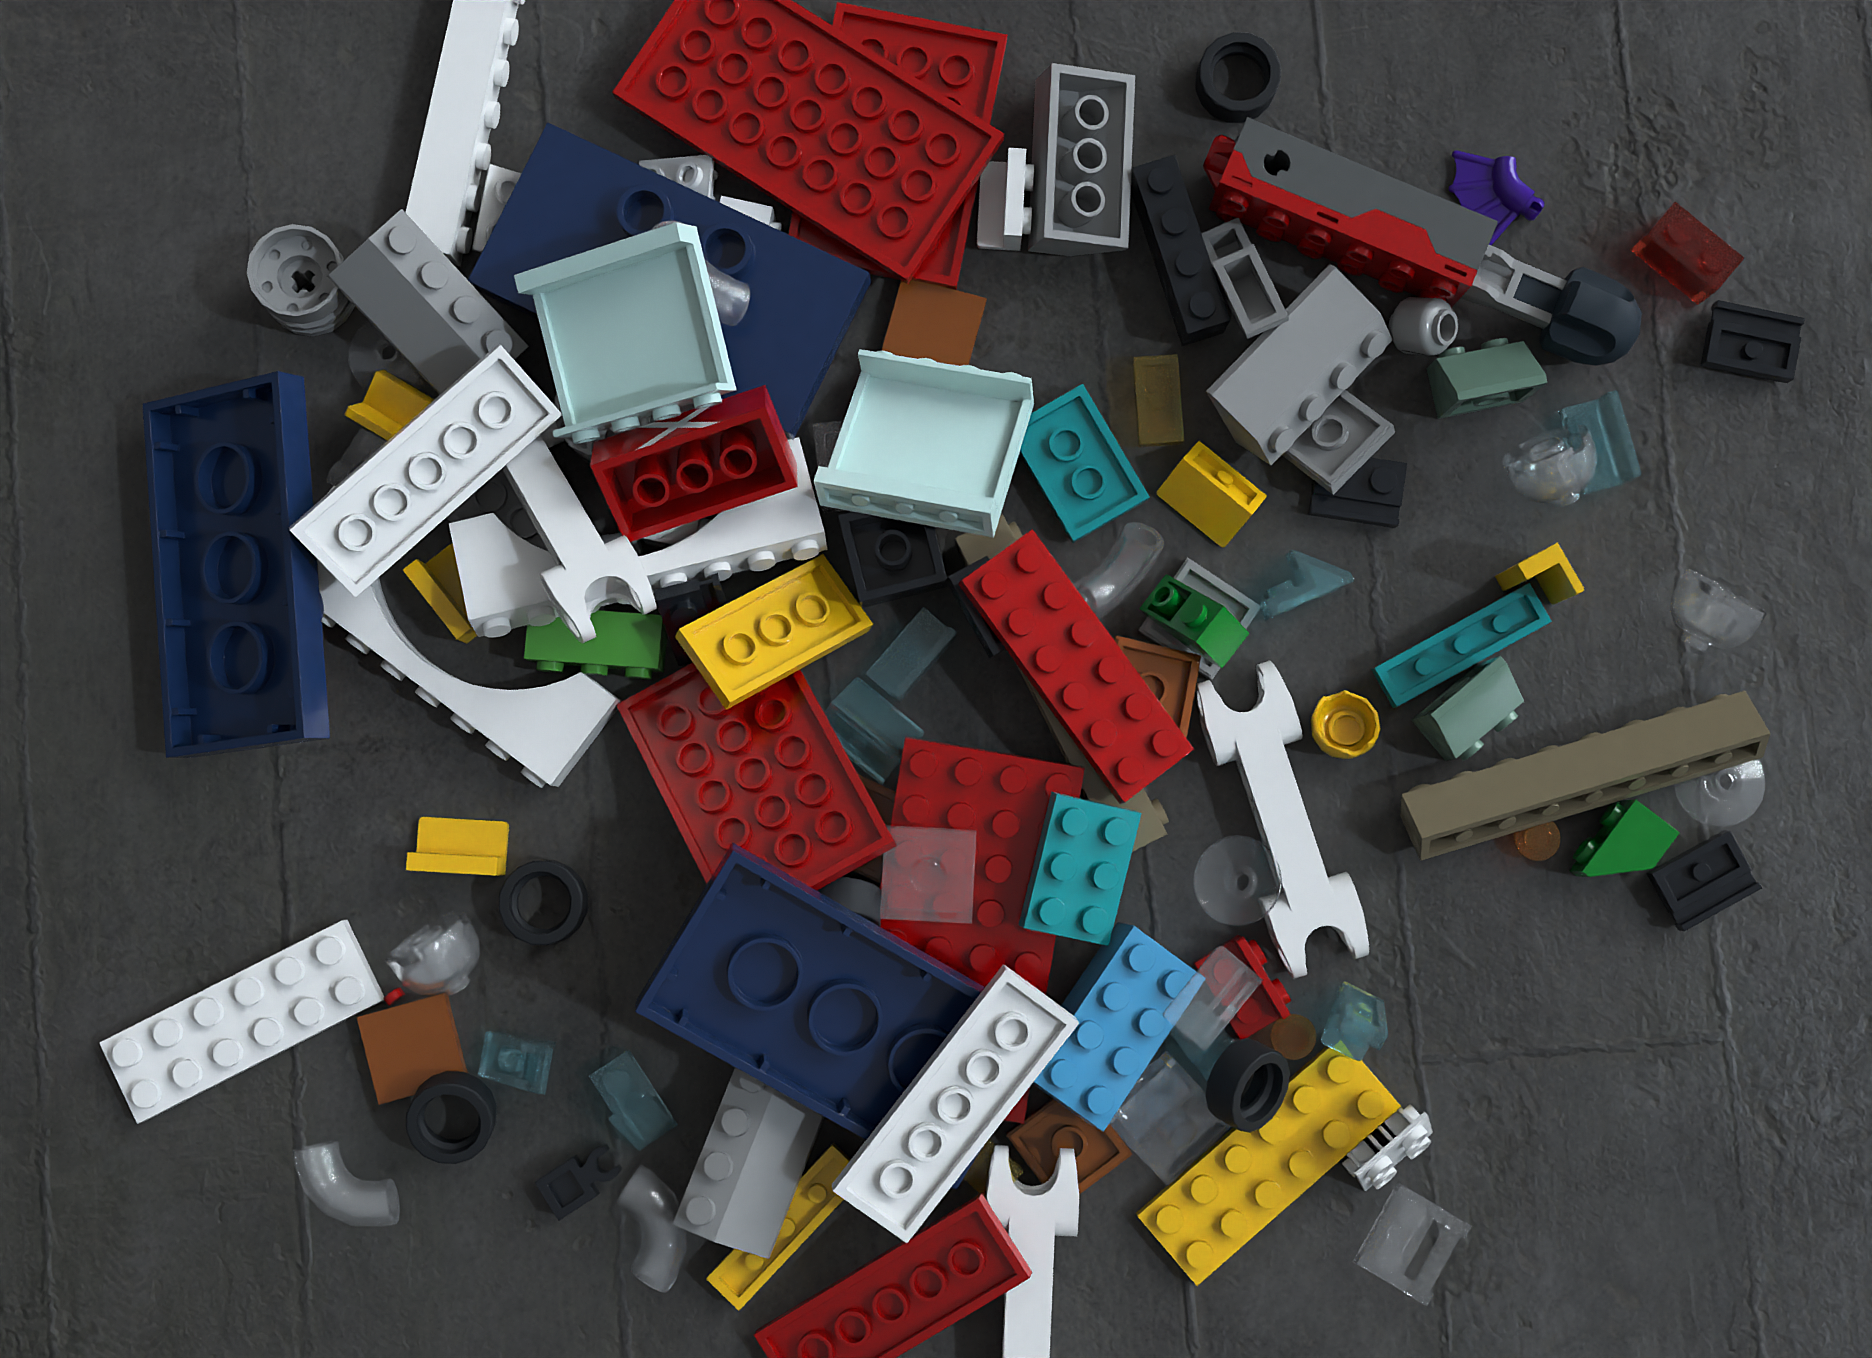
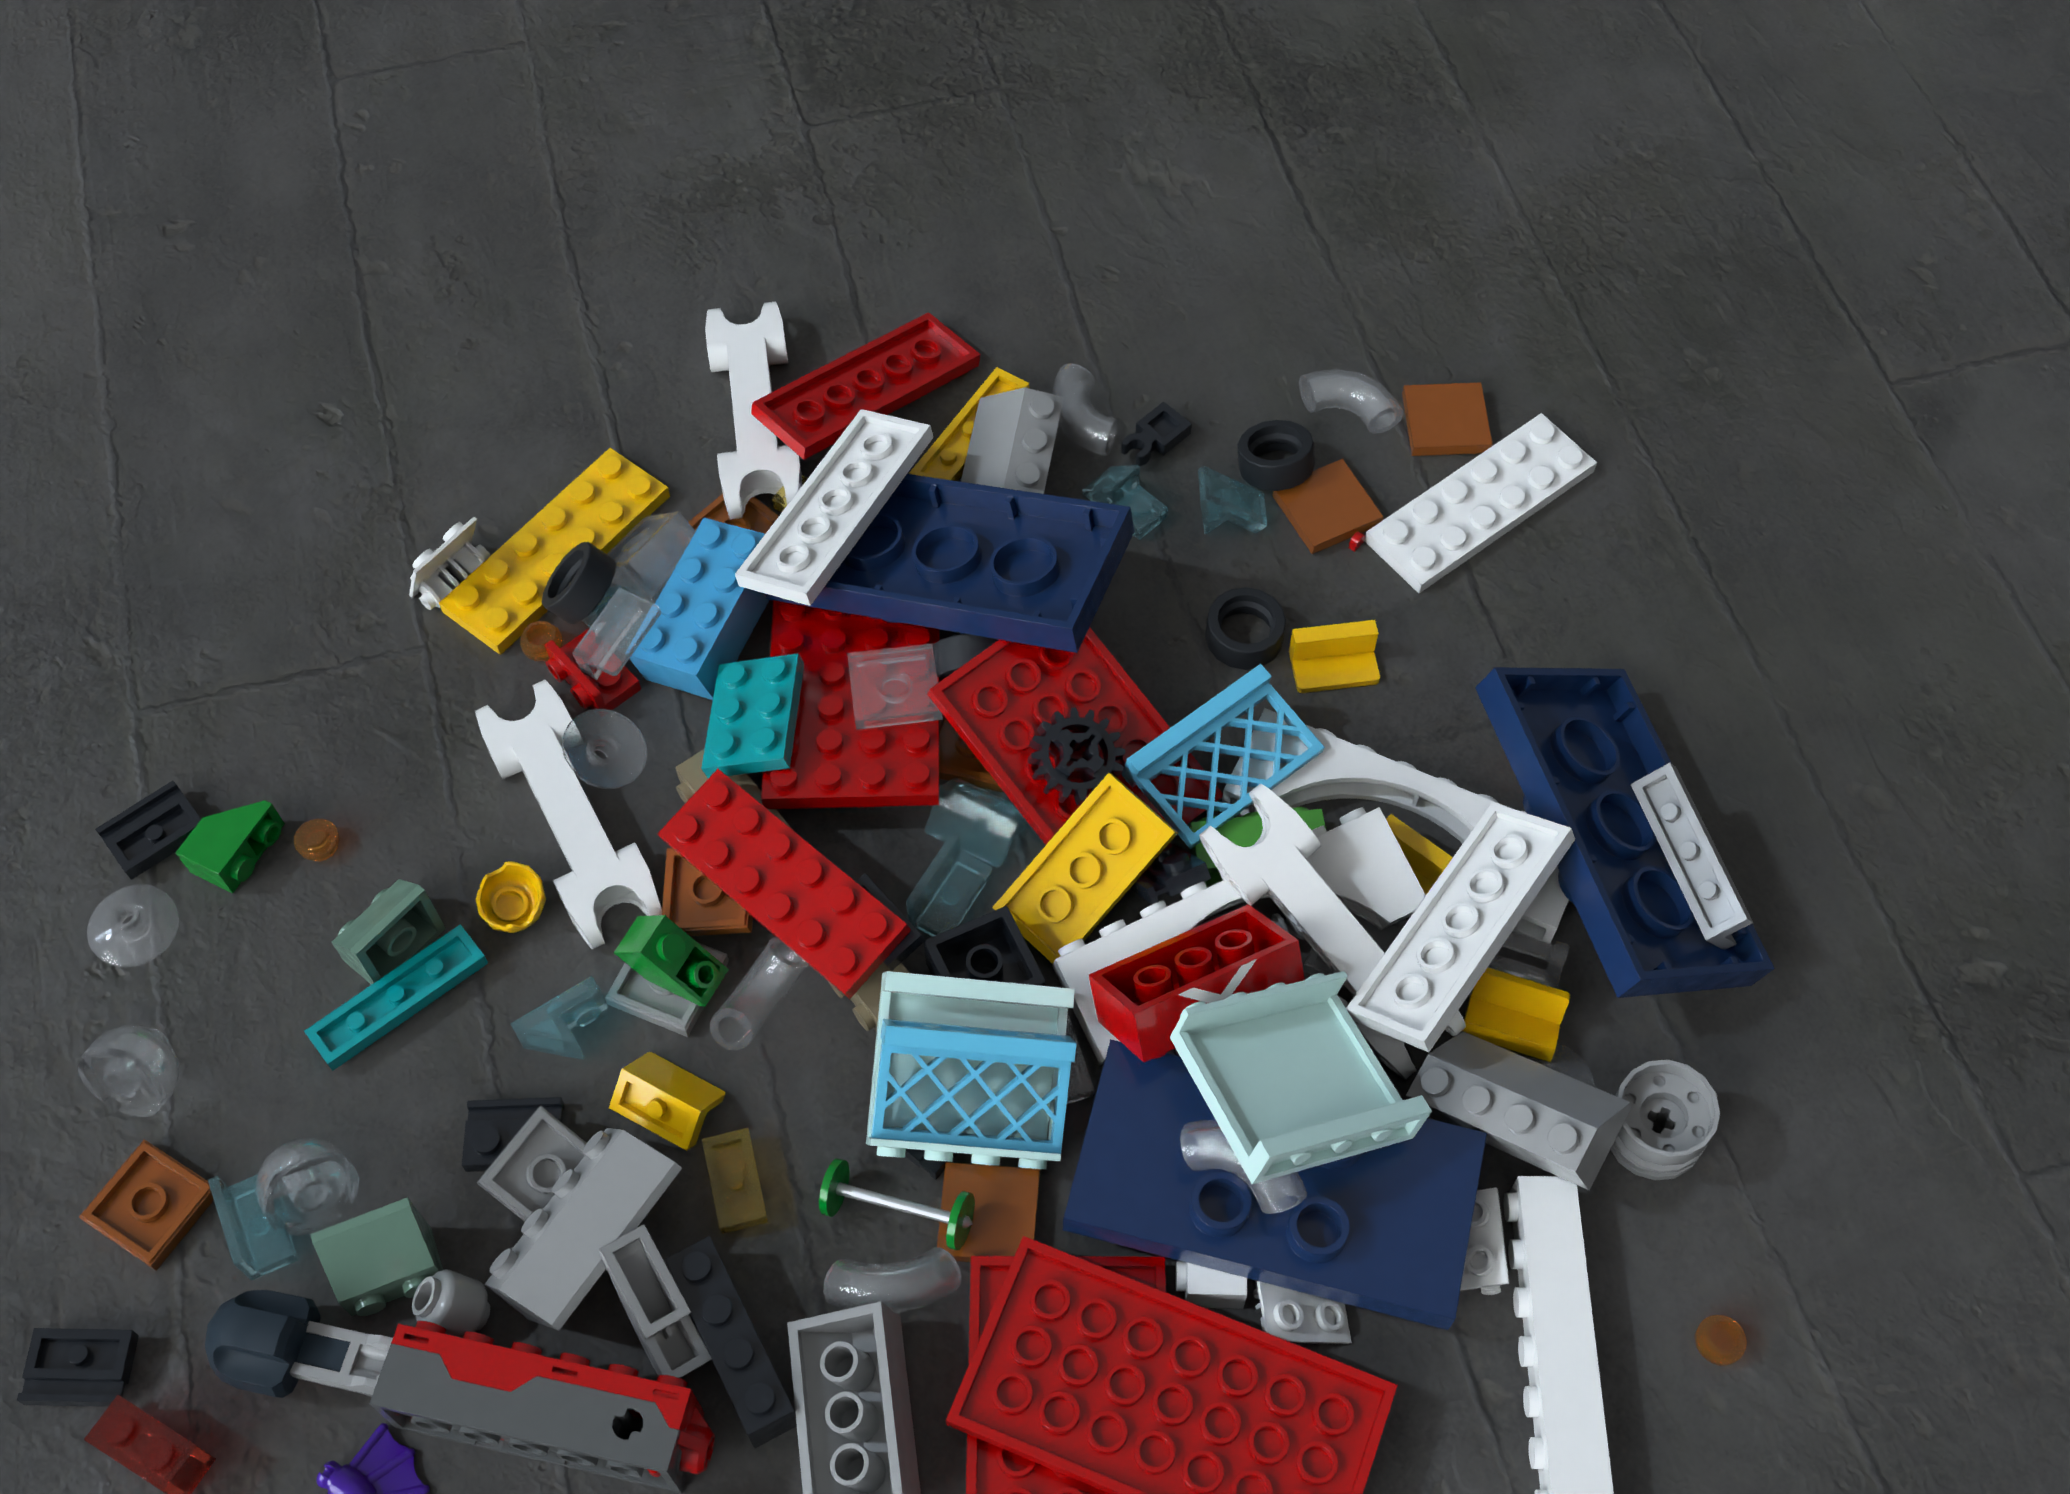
camera: 165 degrees right, 25 degrees down
clear cylinder [385,910,480,996] -> none
white bracket [977,148,1034,251] -> none
teal plate [1019,384,1150,544] -> none
clear light blue slope [1321,981,1388,1061] -> none
clear plate [1353,1182,1472,1306] -> none
dark tan brick [1400,691,1771,861] -> none
yellow panel [1495,542,1584,605] -> none
none -> dark orange tile [79,1139,221,1271]
none -> green axle [819,1158,975,1251]
none -> clear cylinder [823,1247,961,1313]
none -> medium azure fence [871,1019,1077,1154]
none -> black gear [1027,707,1125,805]
none -> medium azure fence [1121,664,1325,849]
none -> dark orange tile [1402,382,1493,456]
none -> light grey fence [1630,763,1753,950]
none -> clear orange plate [1695,1315,1747,1366]

